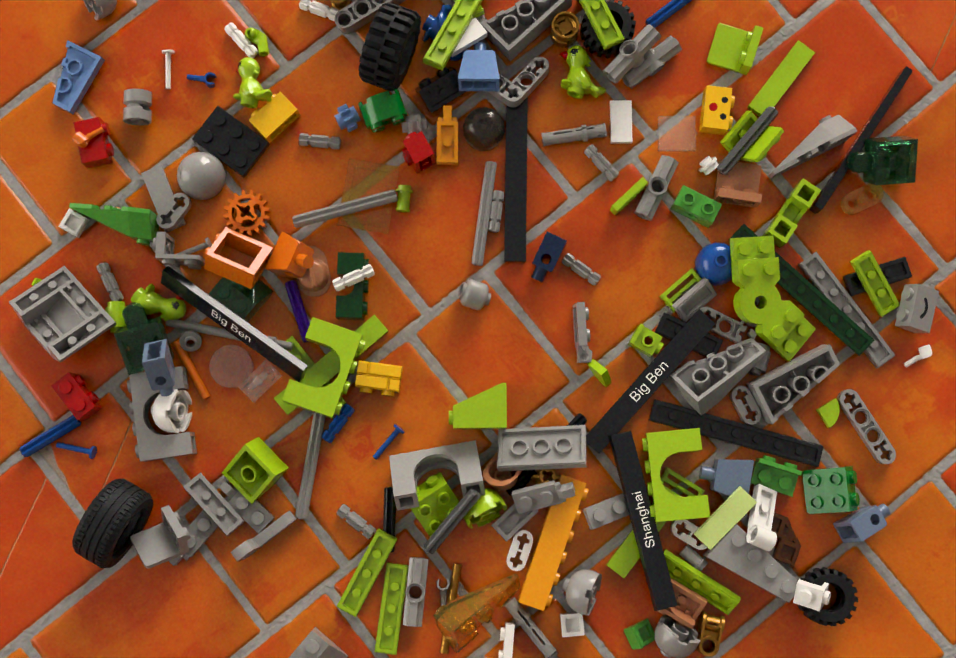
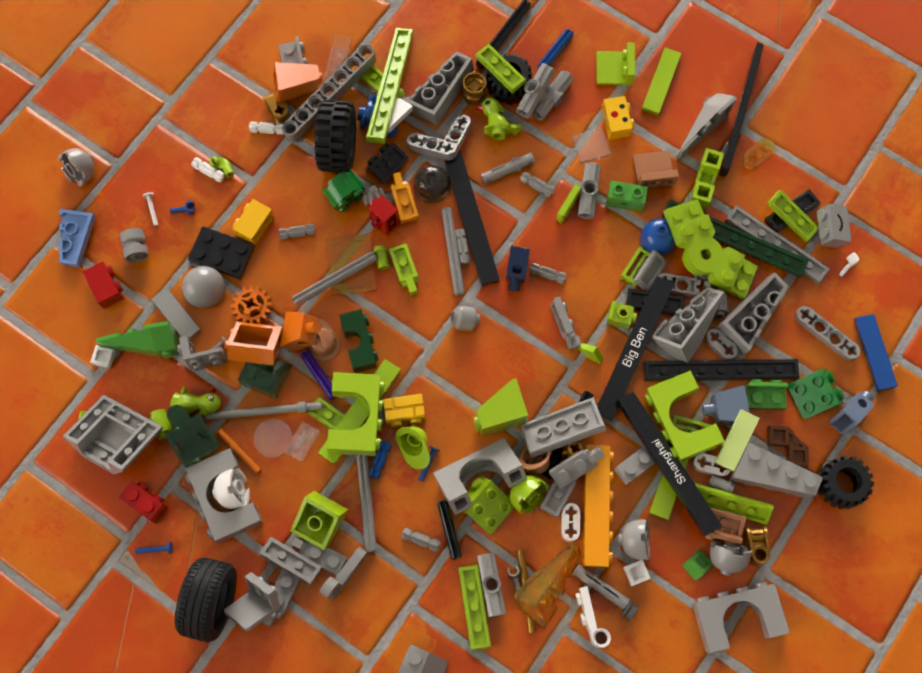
camera: 15 degrees left, 10 degrees down
blue axle [20,415,81,457] -> none
orange hand [72,127,104,148] -> none
light grey axle [96,262,124,301] -> none
sand blue torso [142,339,176,396] -> none
light grey beam [156,193,192,231] -> none
black tile [161,266,308,382] -> none
light grey plate [179,330,202,352] -> none
lime animal [233,57,272,108] -> none
white axle [332,264,375,291] -> none
medium blue gear [334,104,361,132] -> none
lime tile [337,528,398,617] -> none
dark grey axle [424,488,480,554] -> none
medium blue torso [458,42,500,91] -> none
white tile [610,100,633,144] -> none
white plate [699,156,719,175] -> none
dark grey axle [717,106,778,175] -> none
lime bracket [720,110,784,162] -> none
white plate [746,484,777,551] -> none
white bracket [793,579,831,611] -> none
lime tile [816,398,840,428] -> none
clear green brick [846,136,918,185] -> none
none -> lime hinge [389,244,419,296]
none -> lime piece [395,425,430,470]
none -> blue tile [854,314,898,391]

